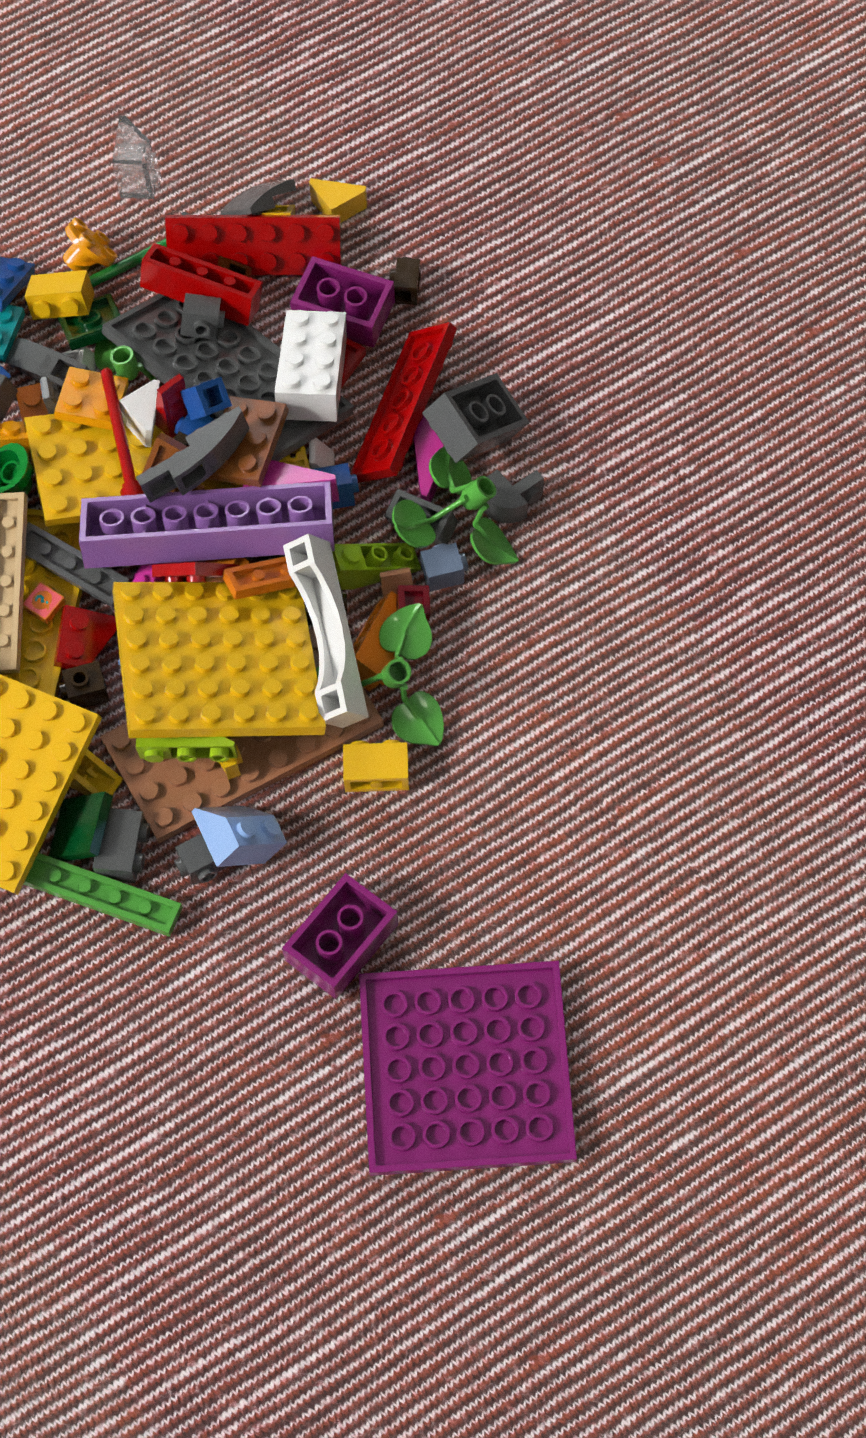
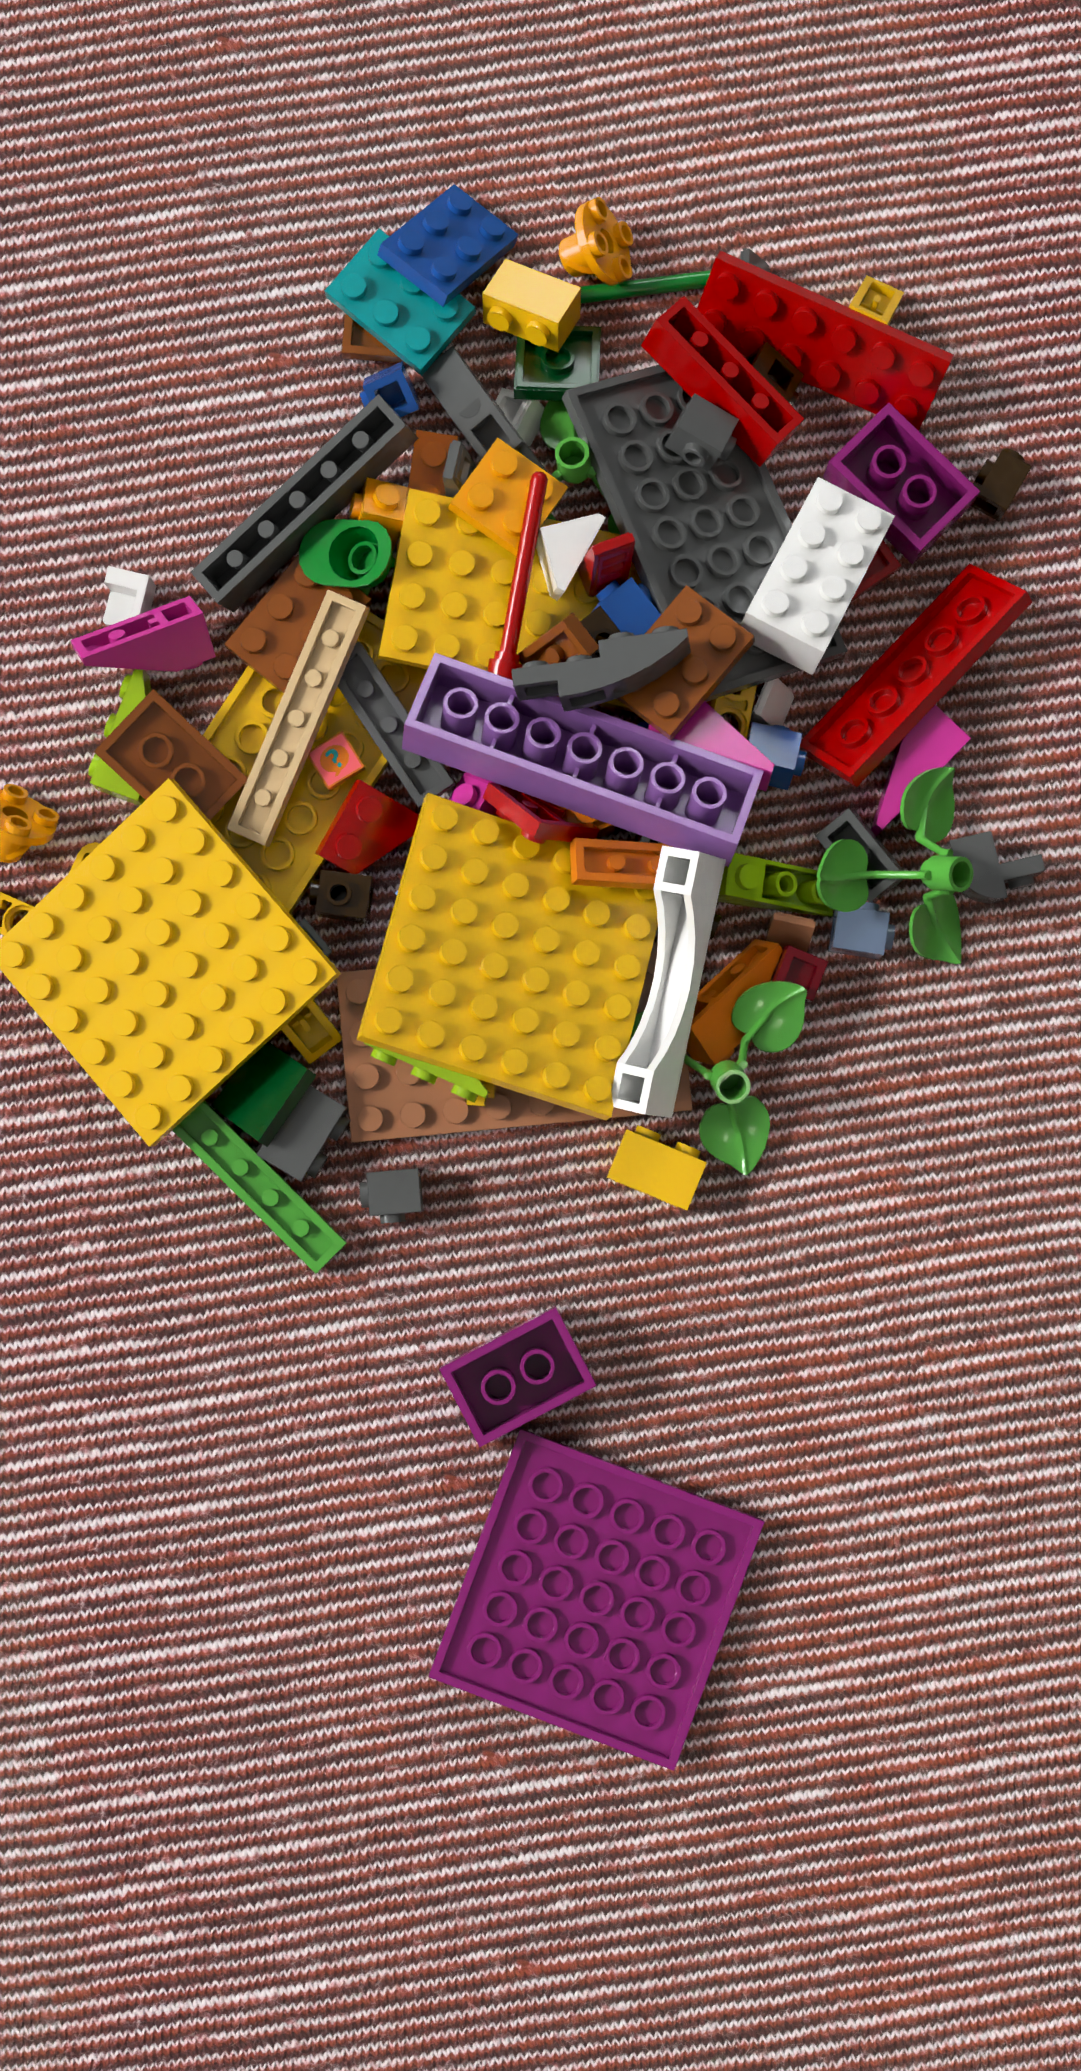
camera: 25 degrees right, 20 degrees up
clear slope [112,116,161,199] -> none
blue brick [180,377,232,420] -> none
light blue slope [191,806,287,867] -> none
dark grey slope [221,179,296,215] -> none
yellow slope [309,178,367,223] -> none
dark grey brick [422,373,530,463] -> none

